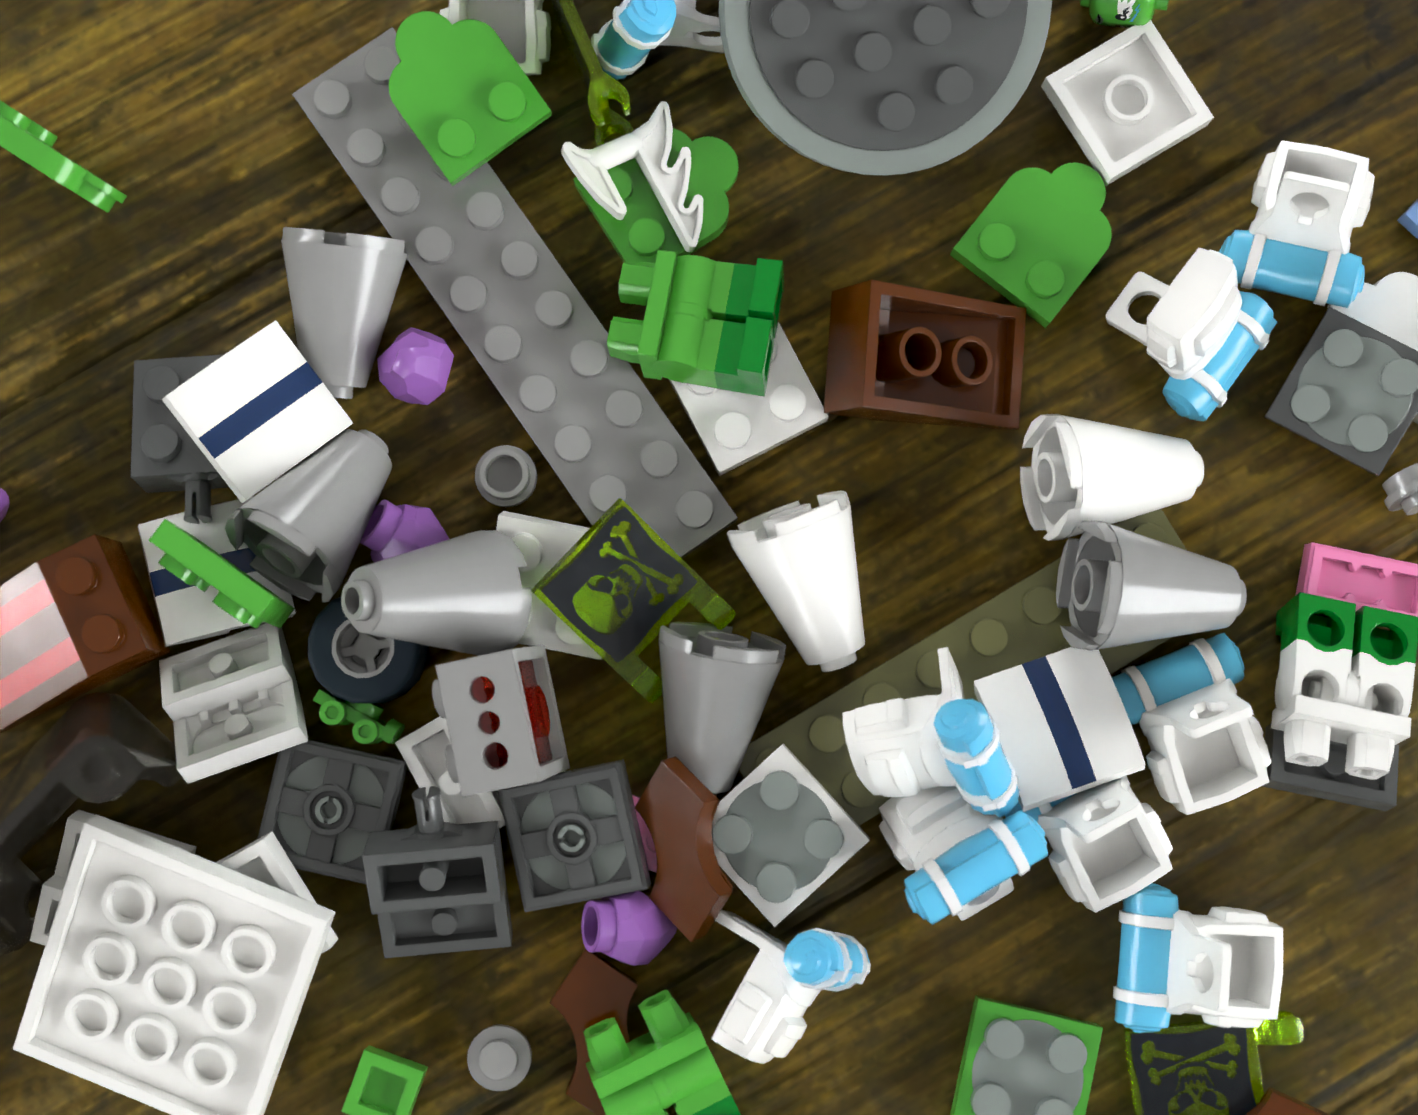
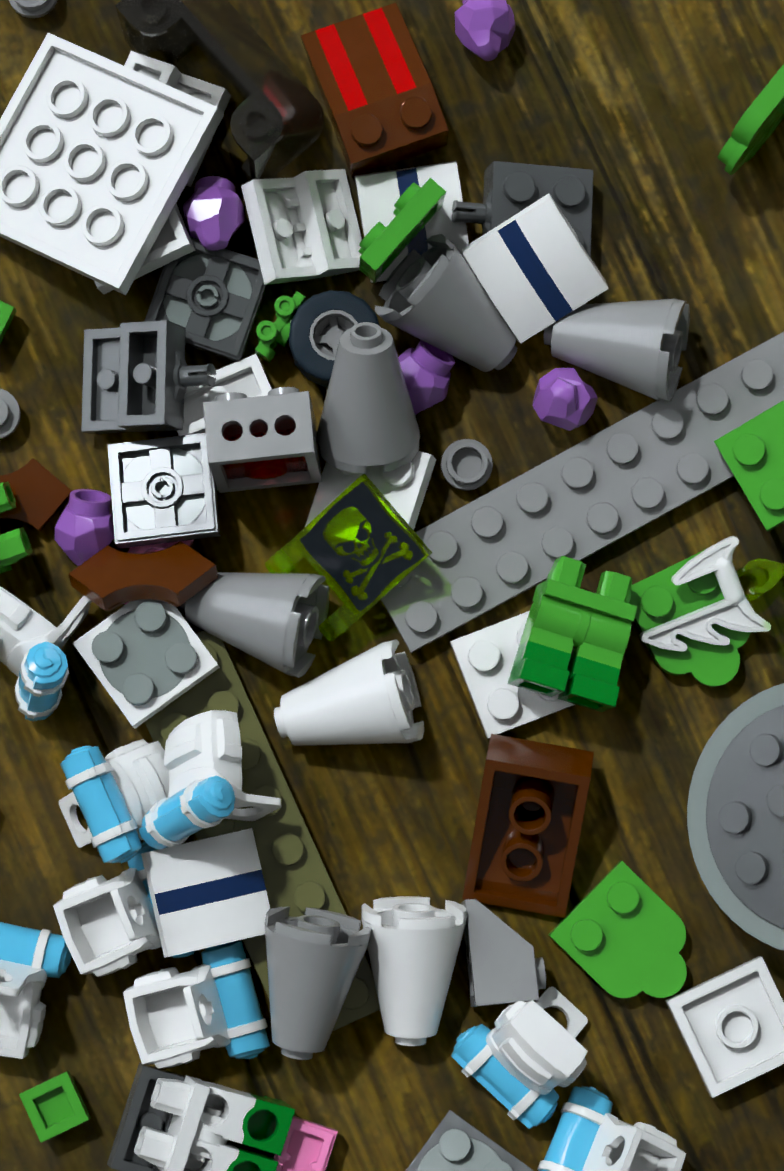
camera: 90 degrees right, 0 degrees up
none -> bright green plate [19,1070,91,1142]
none -> medium lavender rock [183,176,245,251]
none -> light grey slope [461,899,546,1007]

